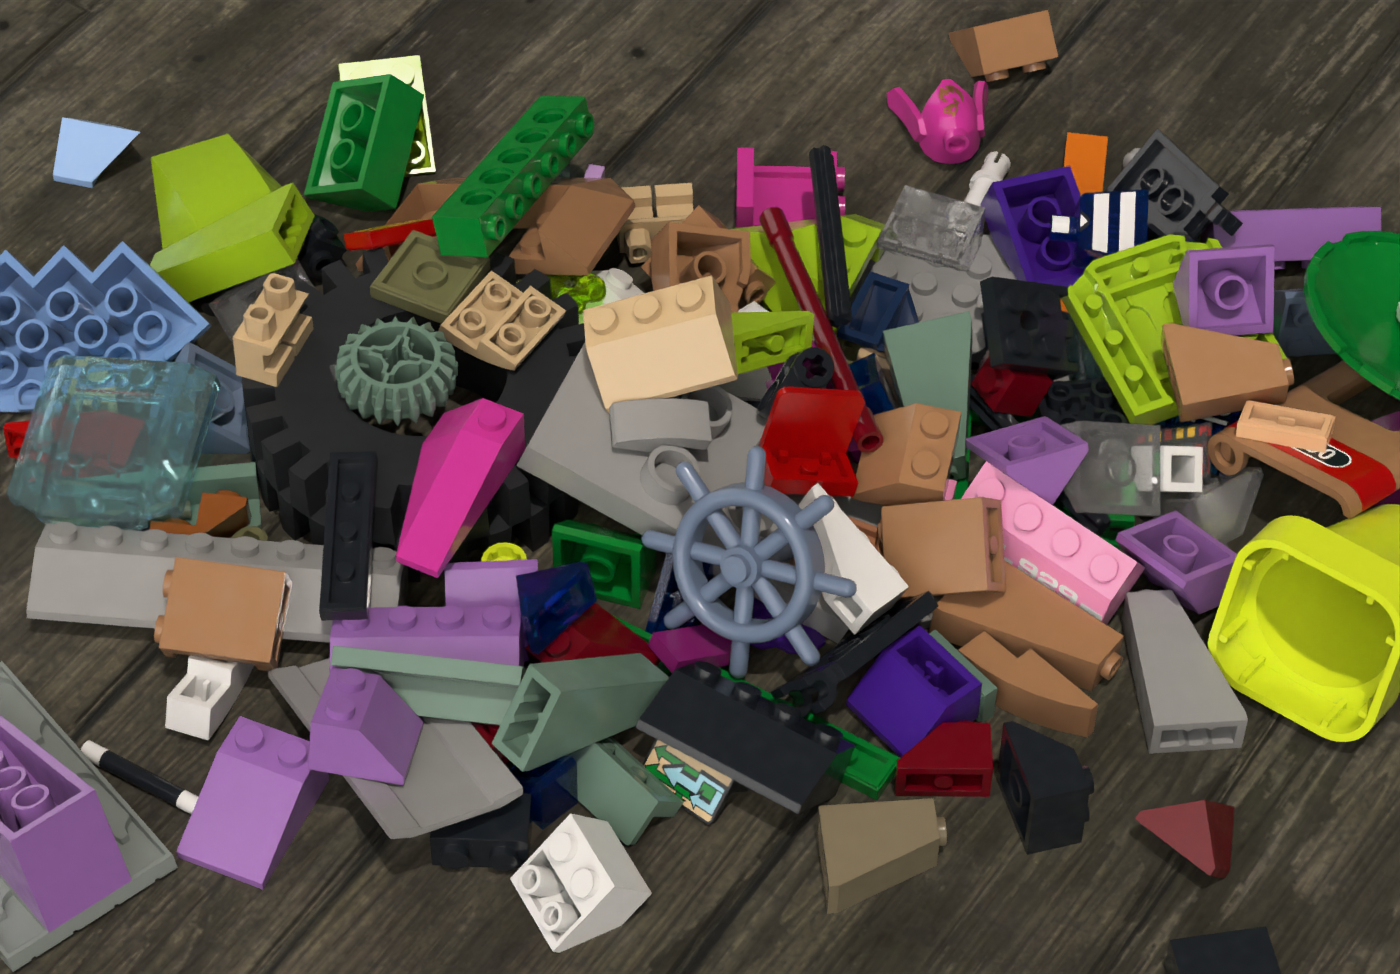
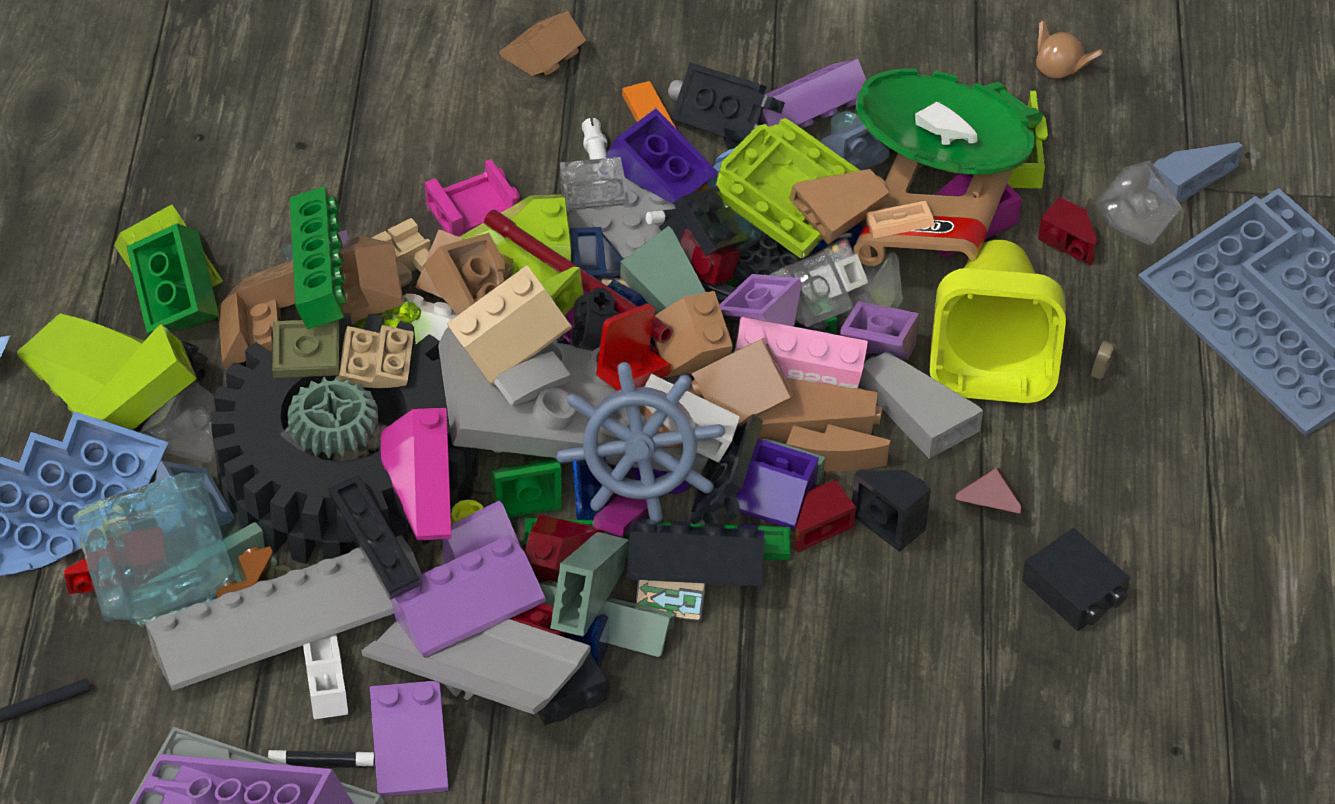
camera: 30 degrees left, 0 degrees up
medium nougat panel [154,557,292,671] -> none
tan hips [233,273,314,387] -> none
medium lavender slope [308,667,423,785] -> none
sand green panel [331,646,527,725] -> none
red tile [344,219,436,251] -> none
white slope [510,813,652,953] -> none
clear blue slope [516,562,597,654] -> none
black axle [809,145,853,328] -> none
dark tan slope [817,798,947,914] -> none
dark pink piece [886,79,988,164] -> none
torso [1049,189,1149,269] -> none
medium lavender slope [1173,244,1275,335] -> none

